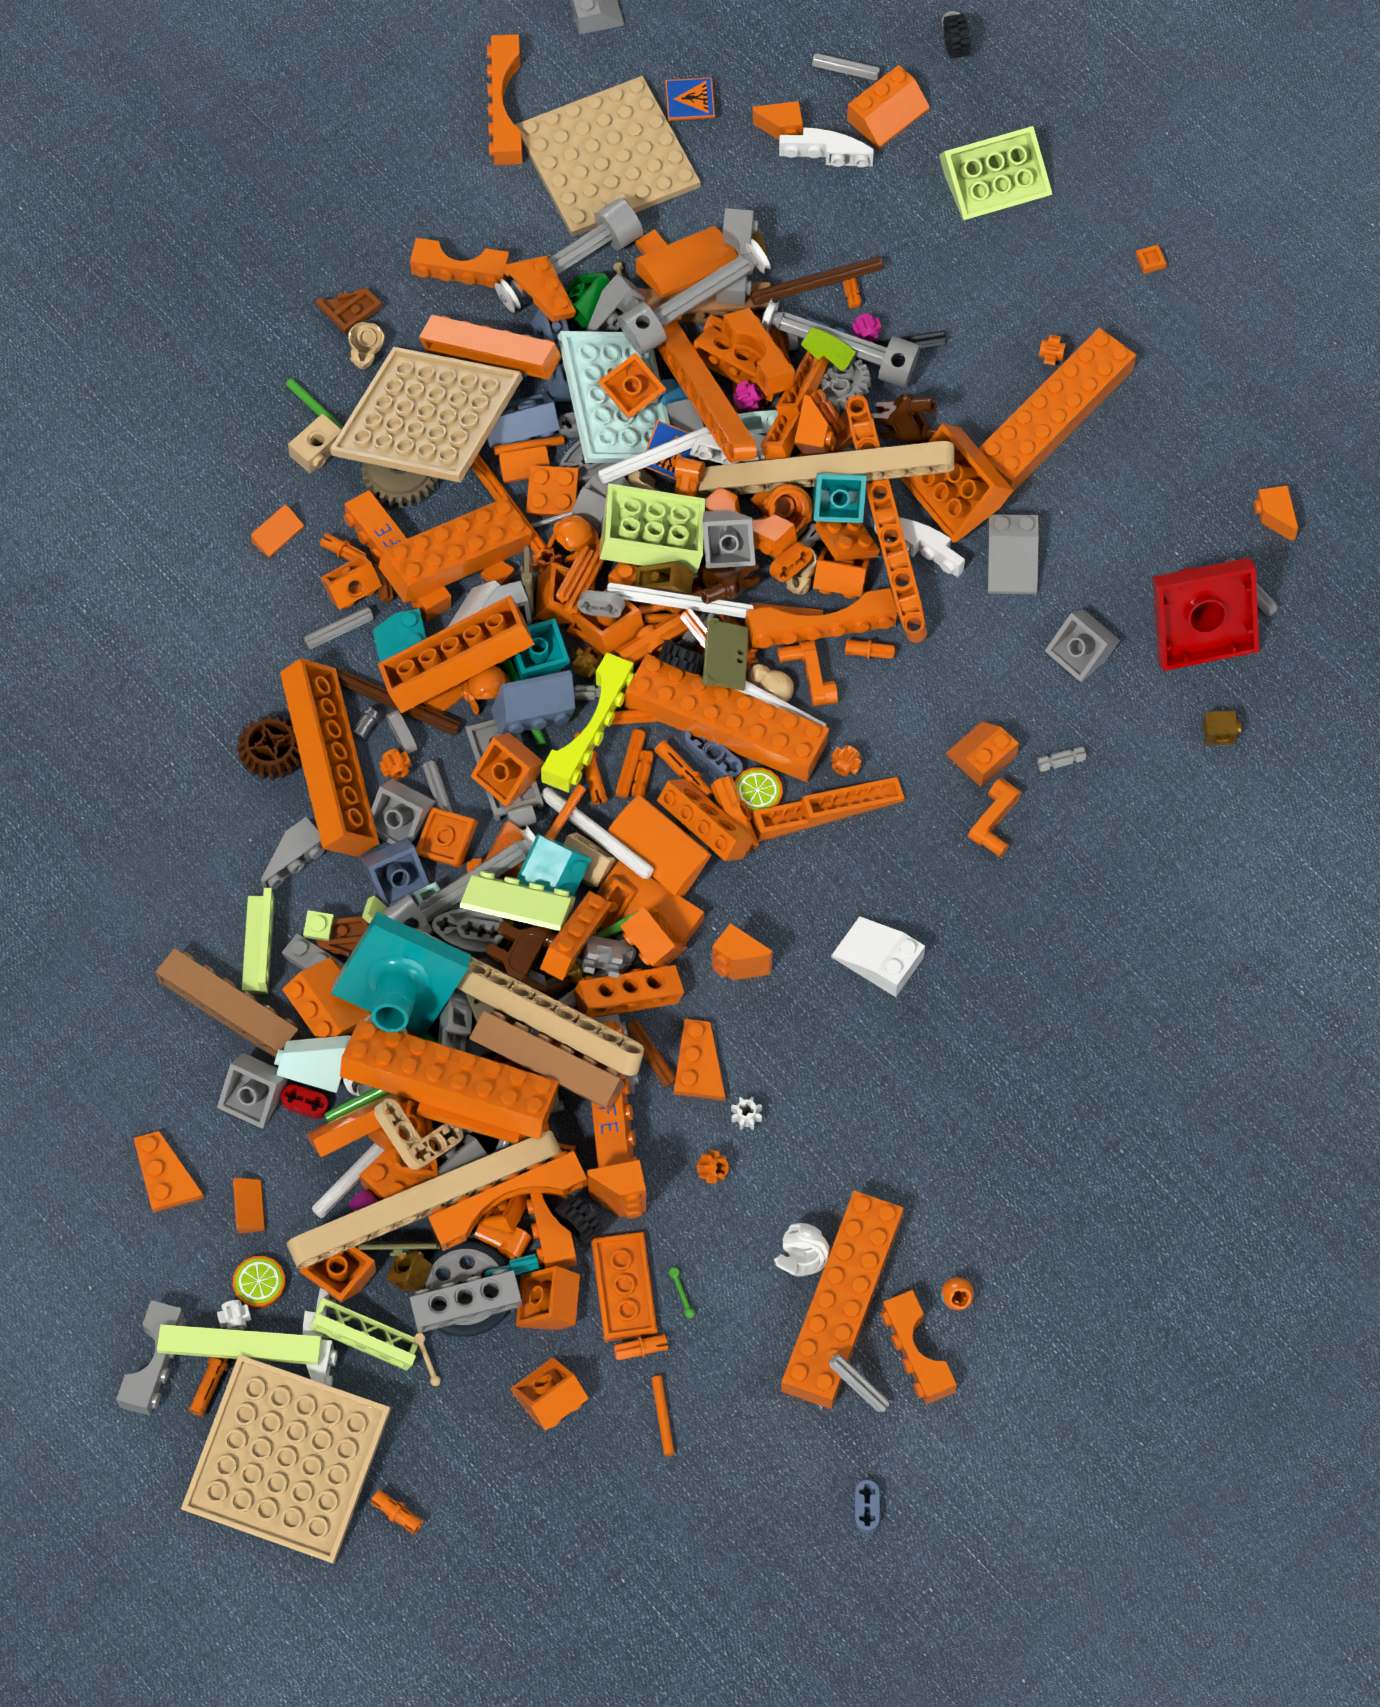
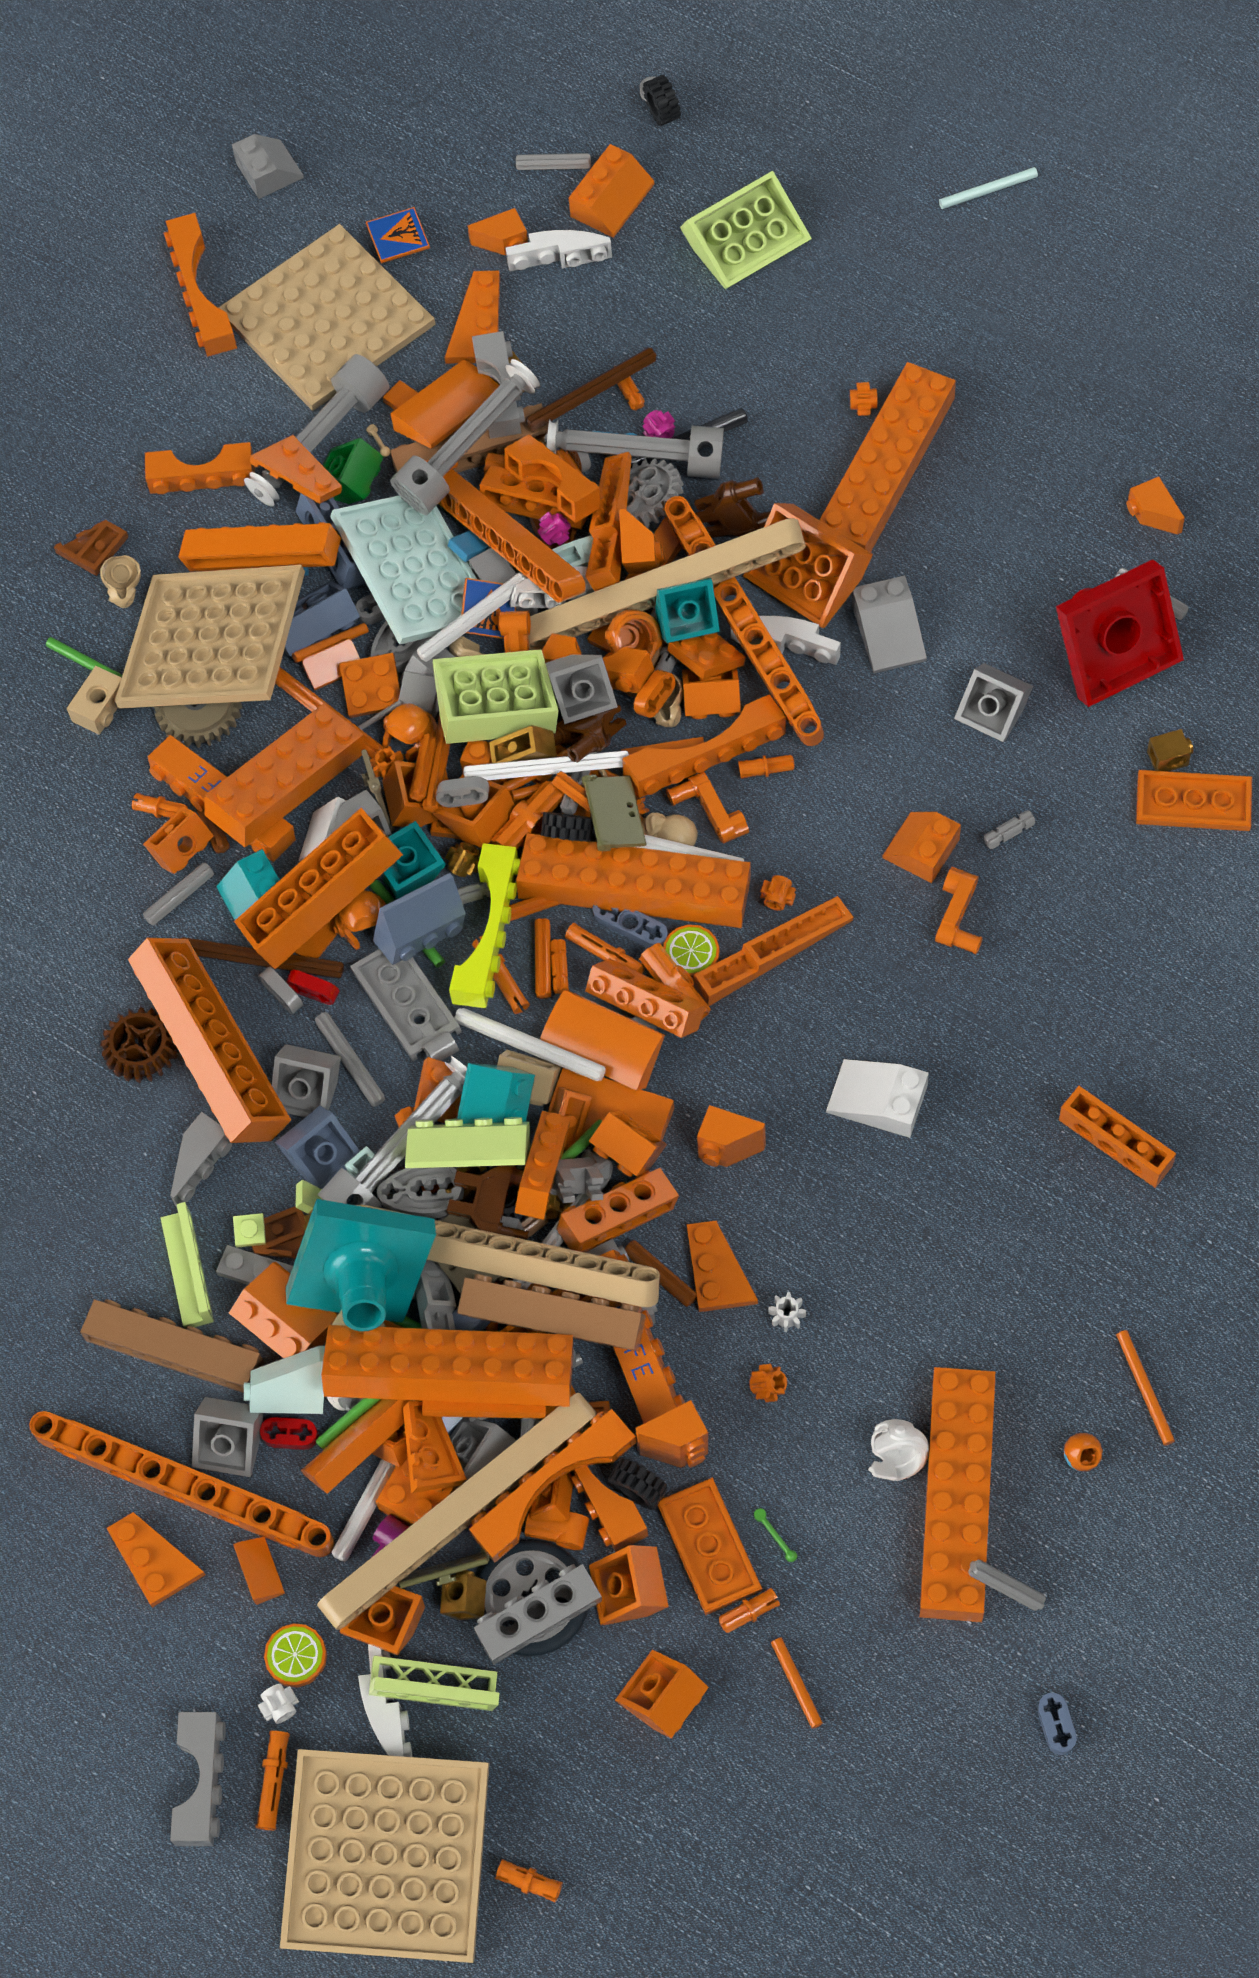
camera: 10 degrees left, 0 degrees up
yellowish green tile [157,1324,322,1365] -> none
orange slope [251,505,304,558] -> none
flat silver pin [351,707,380,741] -> none
tan beam [374,1098,463,1170] -> none
orange gear [379,749,412,780] -> none
tan hinge [414,1333,441,1386] -> none
orange tile [416,807,478,869] -> none
orange slope [471,733,545,807] -> none
orange tile [480,561,515,586] -> none
teal axle [485,1254,539,1277] -> none
orange piece [545,784,586,840] -> none
light grey slope [586,273,645,332] -> none
orange slope [598,352,666,420] -> none
lime slope [801,327,856,371] -> none
orange axle [811,389,846,434] -> none
orange arch [880,1290,957,1405] -> none
orange tile [1135,244,1167,274] -> none
none -> orange beam [29,1411,335,1557]
none -> red beam [285,970,340,1005]
none -> orange wing [445,271,500,364]
none -> light aqua bar [939,167,1038,209]
none -> orange brick [1059,1086,1176,1188]
none -> orange bar [1116,1330,1175,1446]
none -> orange tile [1136,770,1252,831]

